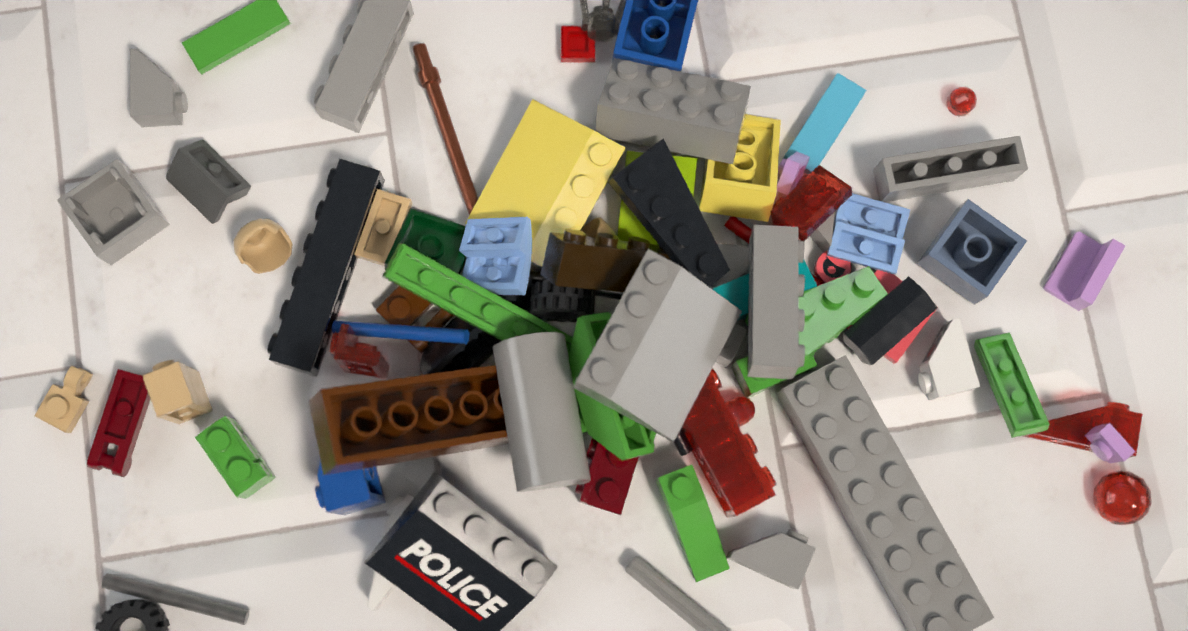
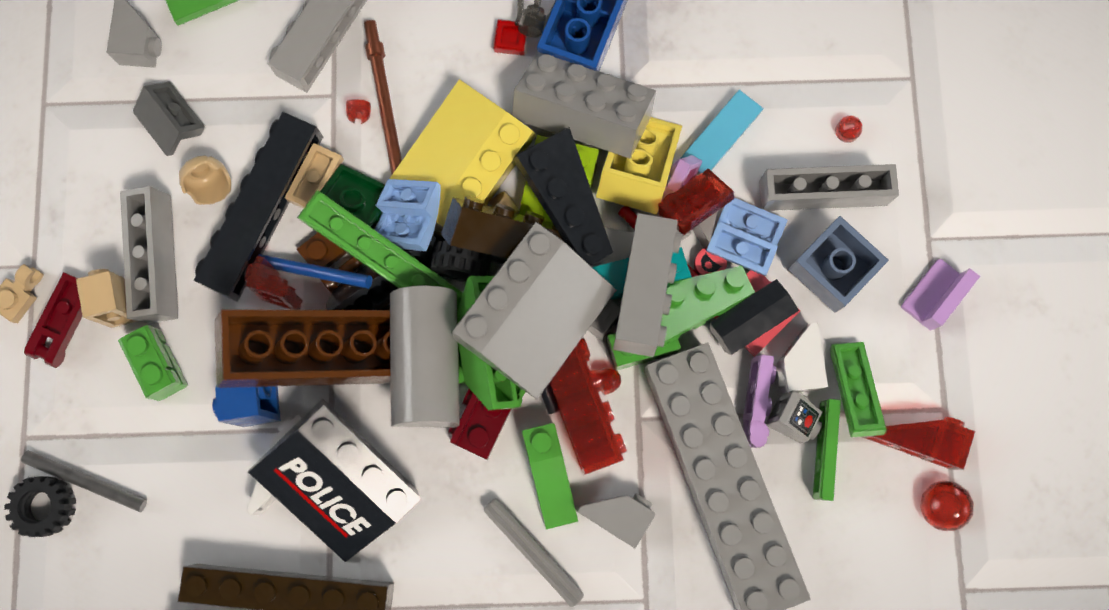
camera: 15 degrees right, 0 degrees up
light grey container [57,159,170,266] -> none
lavender plate [1085,423,1135,464] -> none
none -> light grey brick [120,186,178,323]
none -> clear red hinge [346,99,371,124]
none -> lavender hinge [742,355,776,448]
none -> light grey slope [766,390,822,443]
none -> bright green tile [812,399,841,501]

